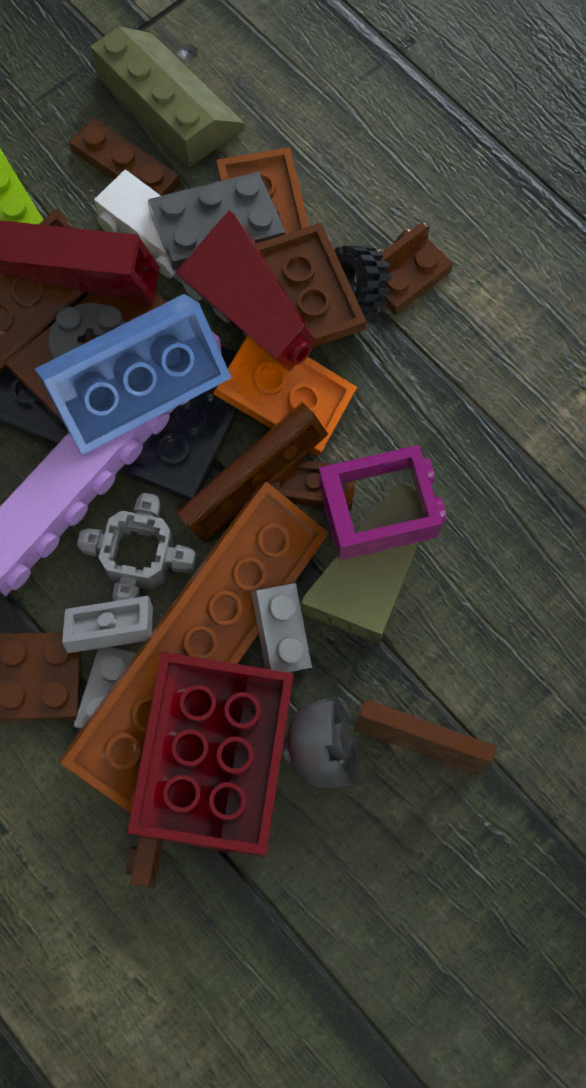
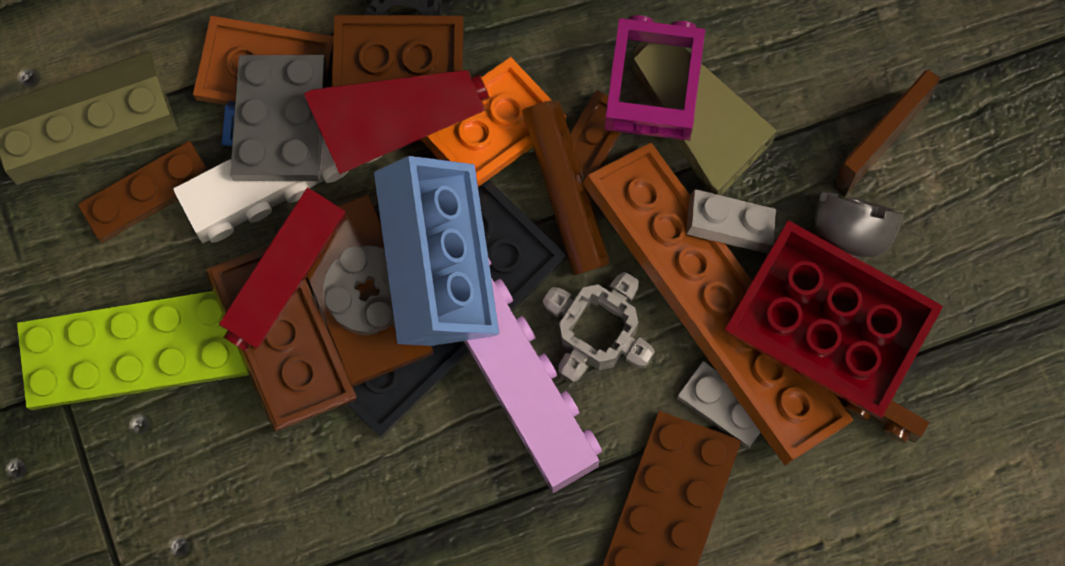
camera: 65 degrees left, 5 degrees up
light grey plate [62,596,153,653] -> none

